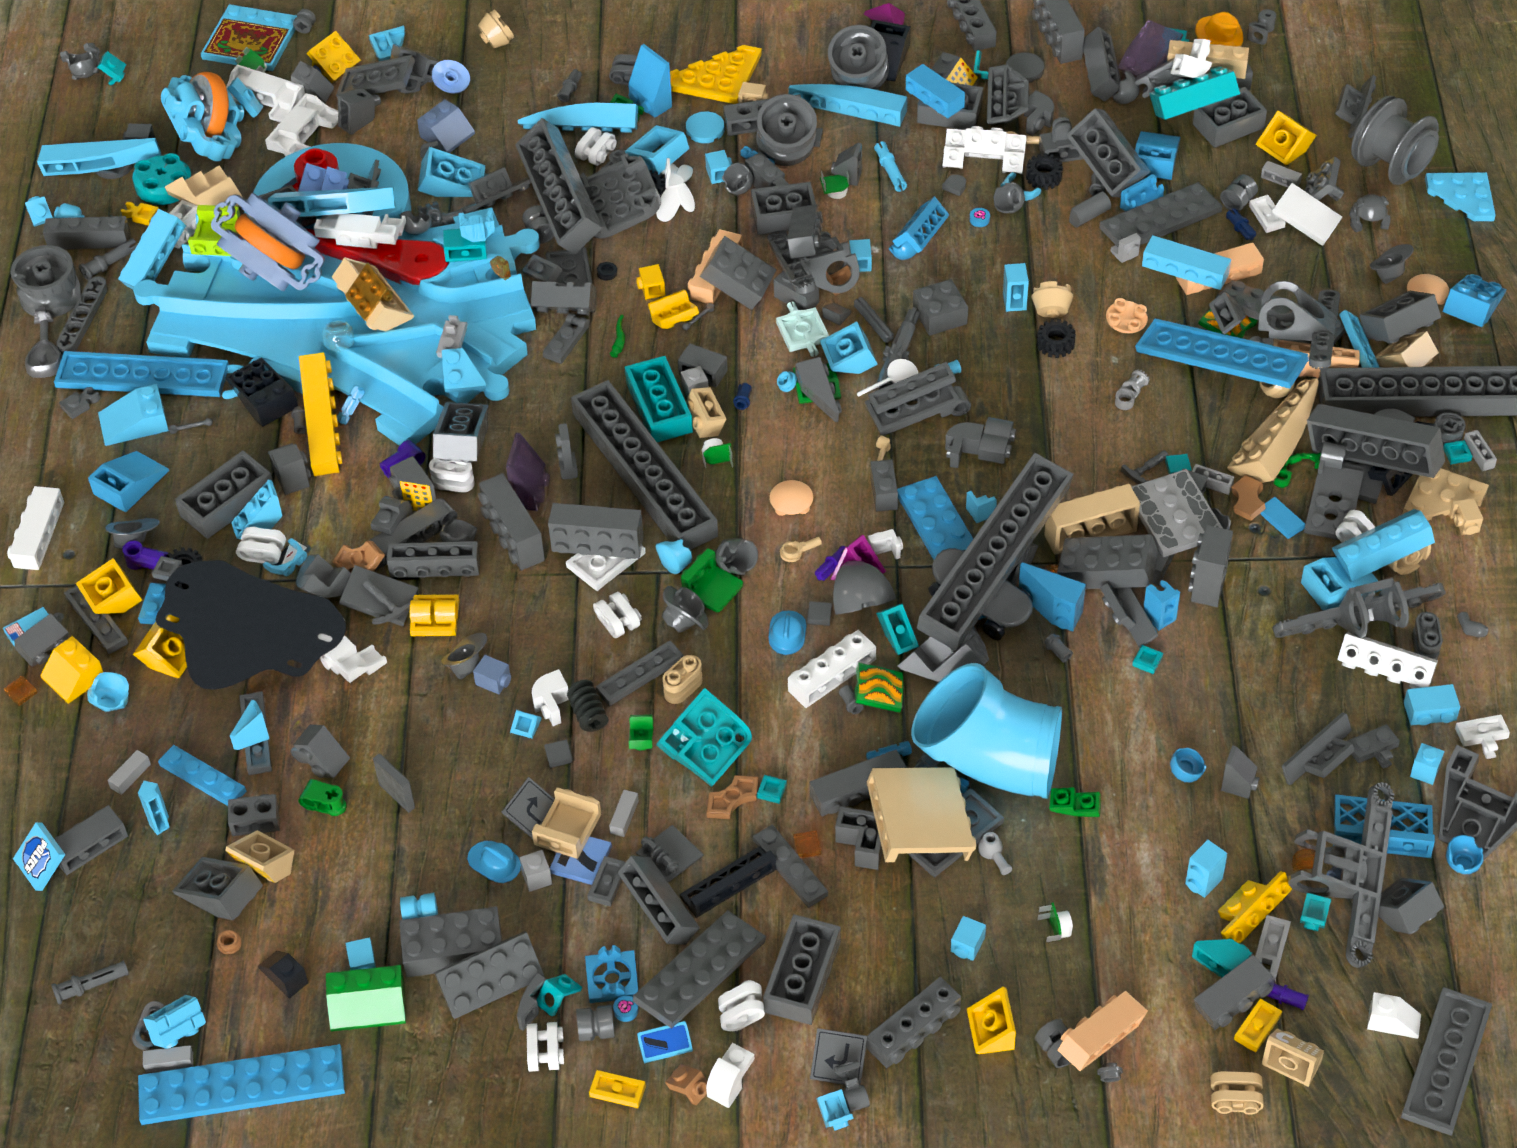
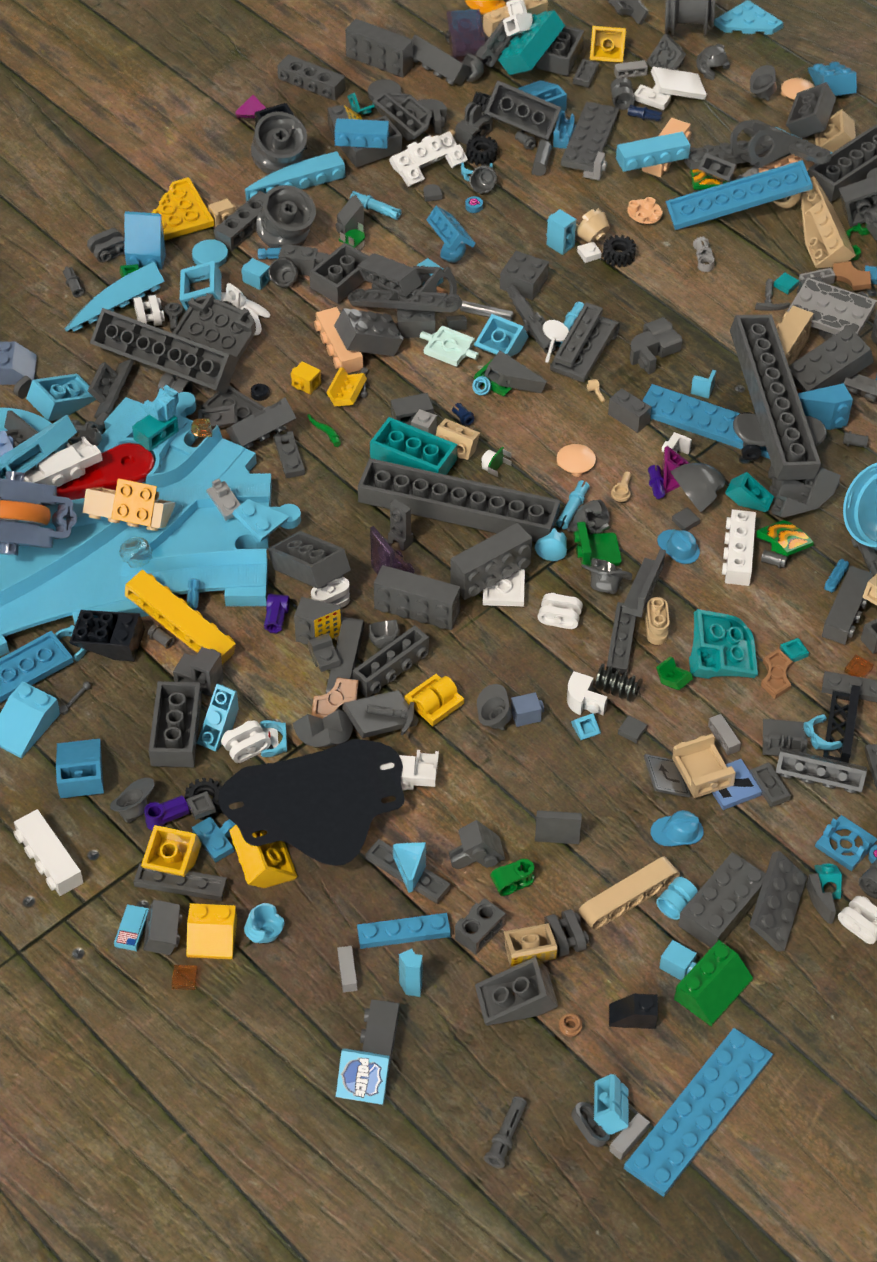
camera: 45 degrees left, 0 degrees up
light grey brick [519,850,552,892] -> none
none -> dark grey brick [544,909,589,957]
none -> medium azure pin [556,480,590,529]
none -> dark grey plate [573,59,599,87]
none -> white plate [577,241,602,263]
none -> tan beam [578,856,680,930]
none -> dark grey fence [622,549,666,618]
none -> medium azure cap [803,714,842,750]

